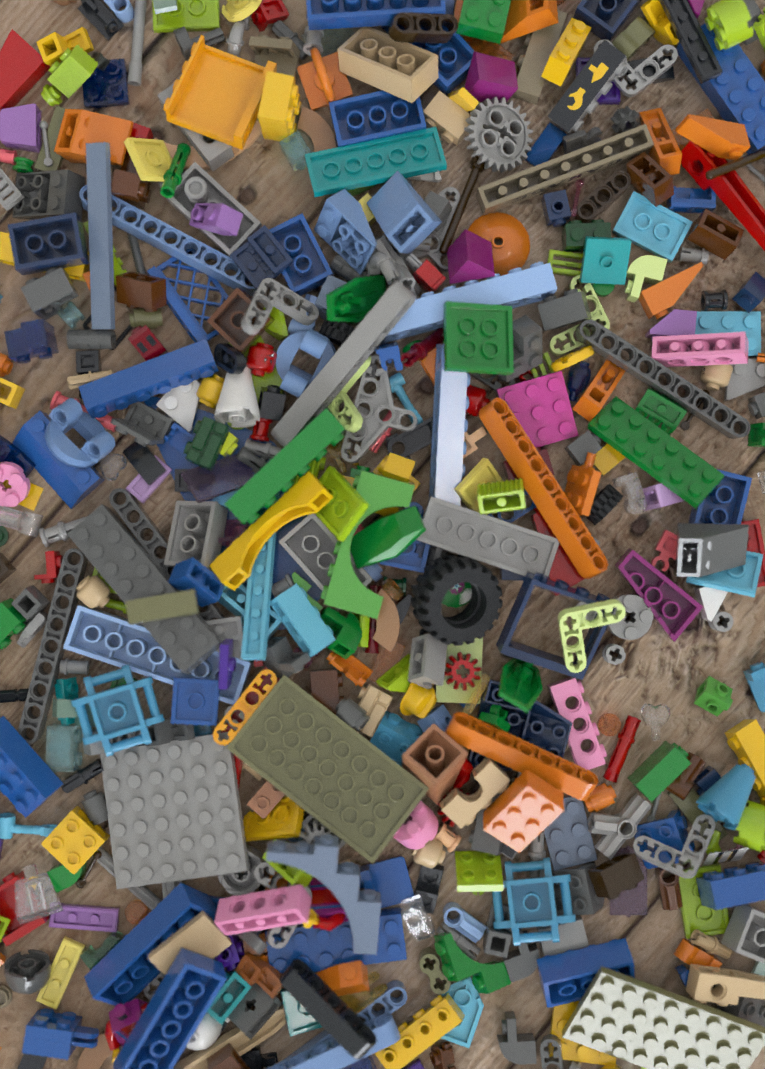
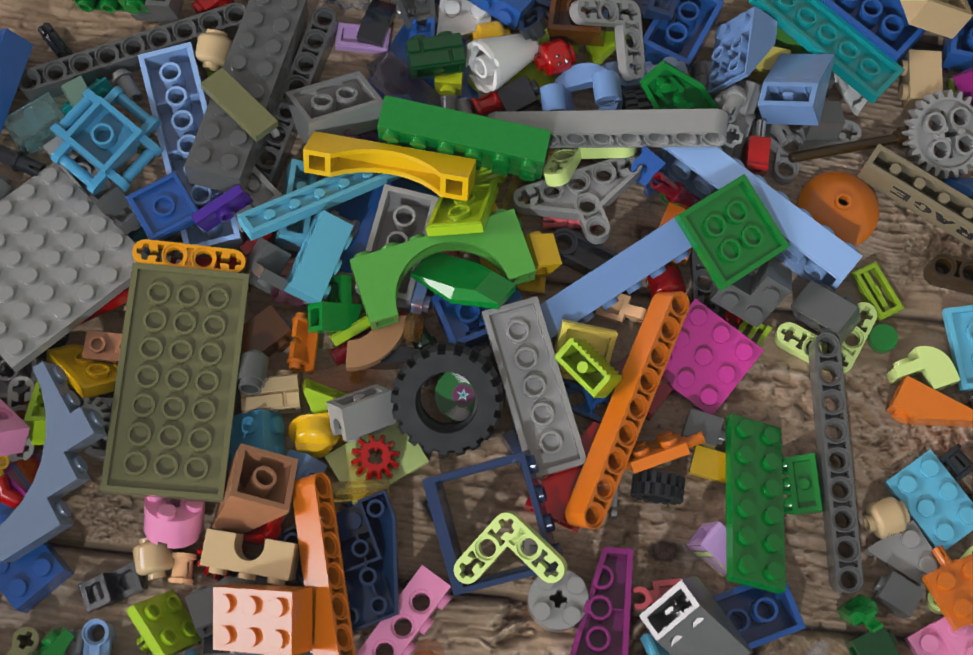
camera: 60 degrees right, 15 degrees down
light grey tile [17,612,48,648] -> none
blue brick [168,557,225,607] -> none
bright green slope [292,572,323,612] -> none
blue bracket [359,856,414,908] -> none
medium azure brick [389,372,423,425] -> none
clear leg [401,894,435,942] -> none
yellow tile [447,87,479,112] -> none
magenta slope [447,229,495,284] -> none
green tile [478,704,511,733] -> none
green piece [498,658,543,713] -> none
dark blue brick [541,189,571,227] -> none
yellow tile [551,345,595,372] -> none
dark green brick [562,219,611,252] -> none
clear blue plant [567,361,591,402] -> none
clear pink hinge [571,179,584,217] -> none
orange slope [572,359,626,422] -> none
teal plate [580,236,632,285] -> none
light grey bush [602,643,626,665] -> none
clear leg [612,472,647,515] -> none
medium lavender slope [645,309,697,339] -> none
bright pink brick [652,332,749,367] -> none
dark brown hinge [681,389,709,431] -> none

